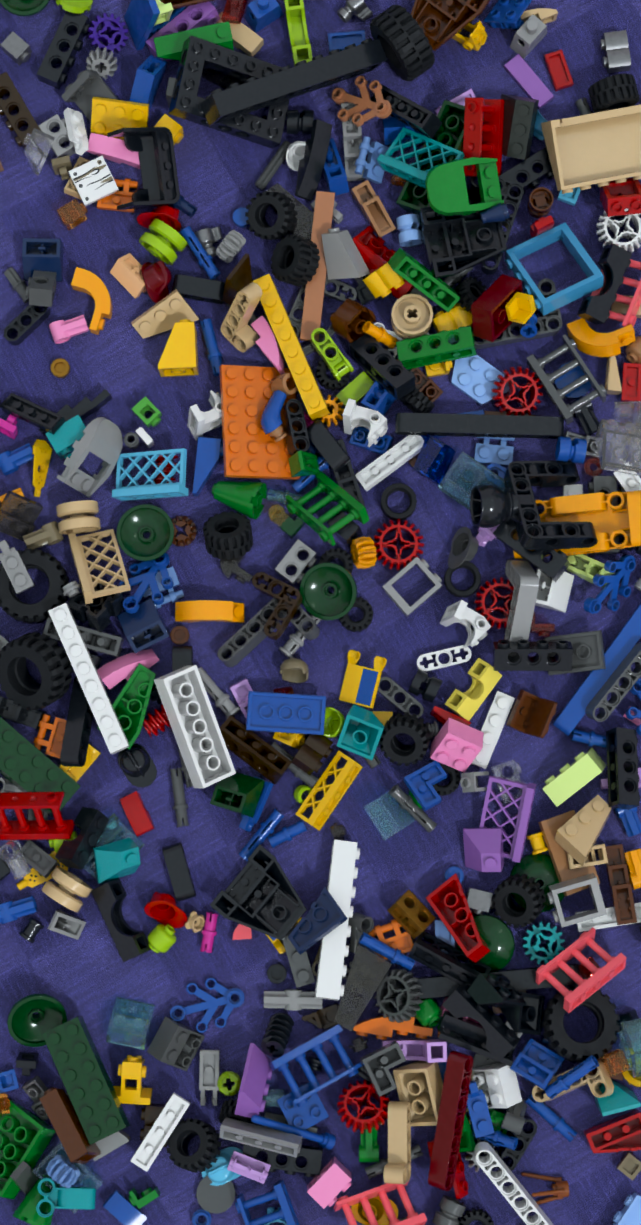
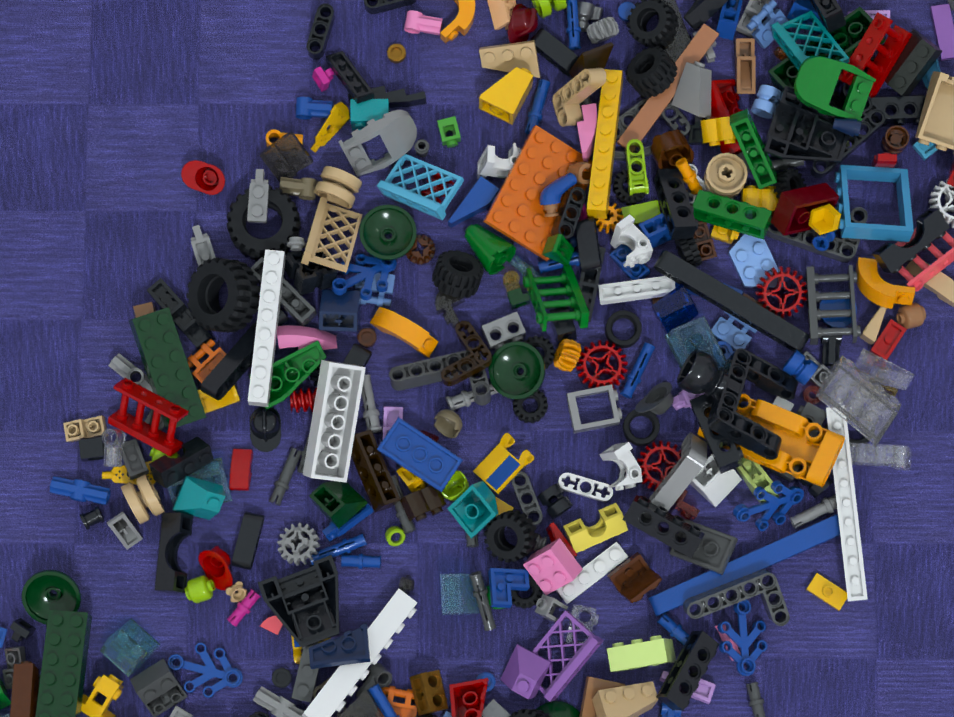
camera: 25 degrees right, 5 degrees down
white tile [135,427,154,449] -> none
yellow fence [295,750,363,831] -> none
yellow bush [526,832,548,855] -> none
none -> light grey gear [277,523,320,566]
none -> blue pin [620,342,655,399]

